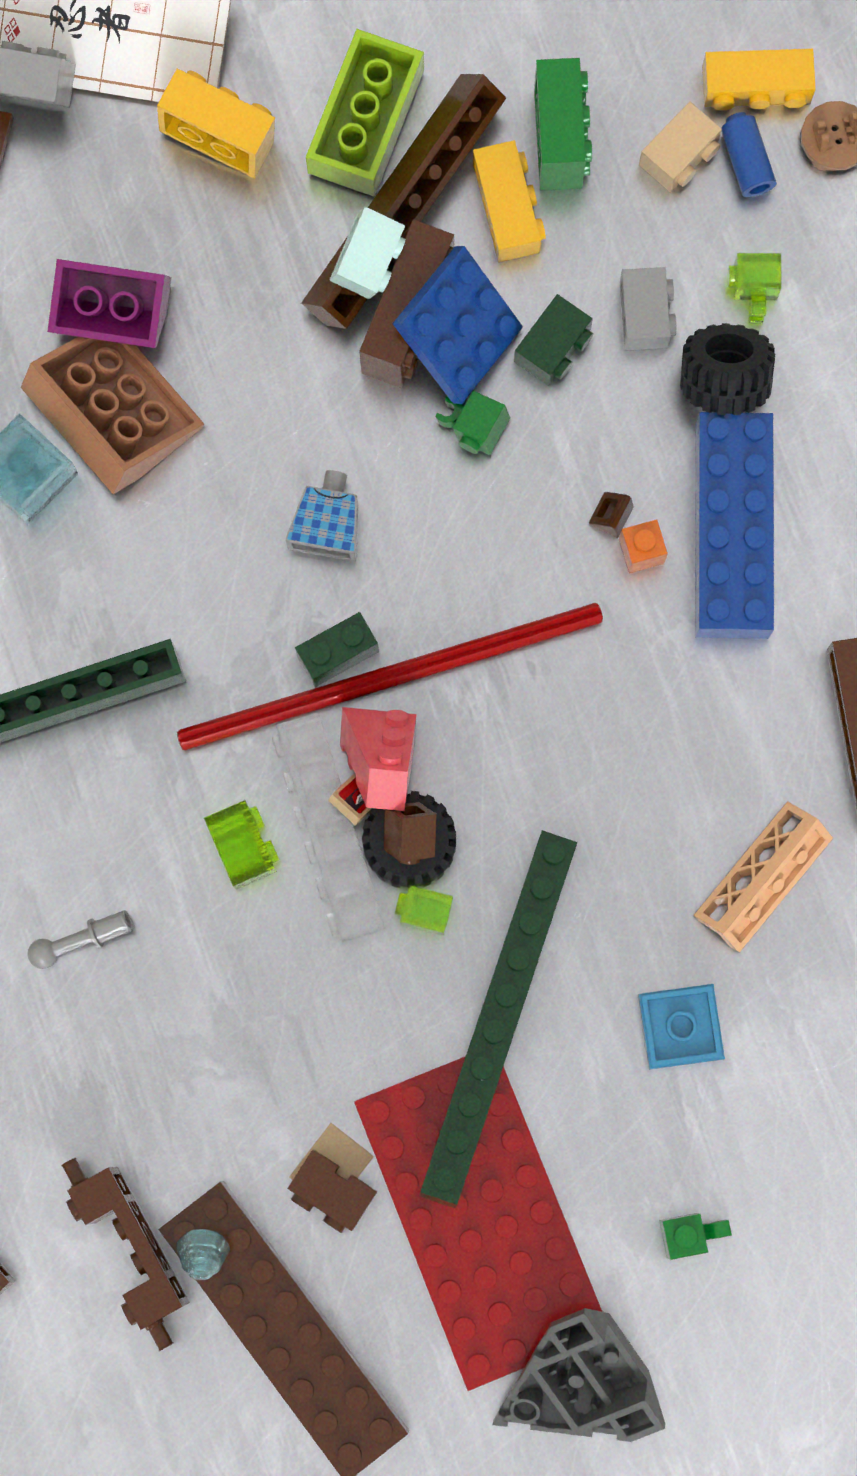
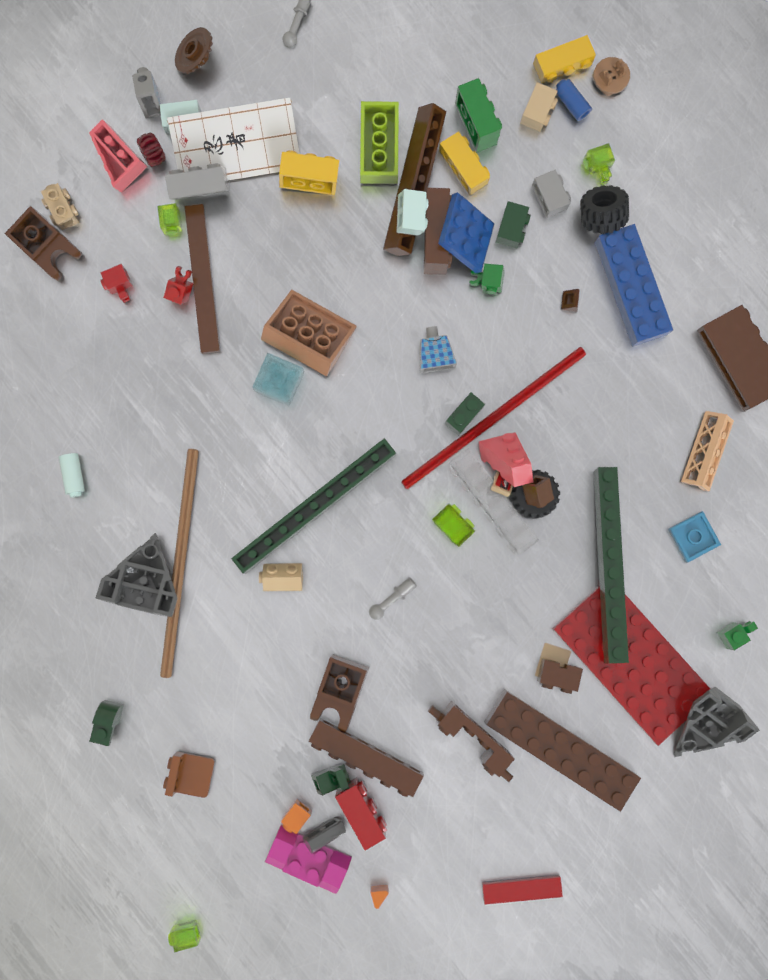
camera: 25 degrees left, 5 degrees up
magenta slope [47,259,172,348] -> none
clear light blue cone [176,1229,230,1280] -> none
clear neon green brick [395,885,453,936] -> none
orange brick [619,519,668,574] -> none

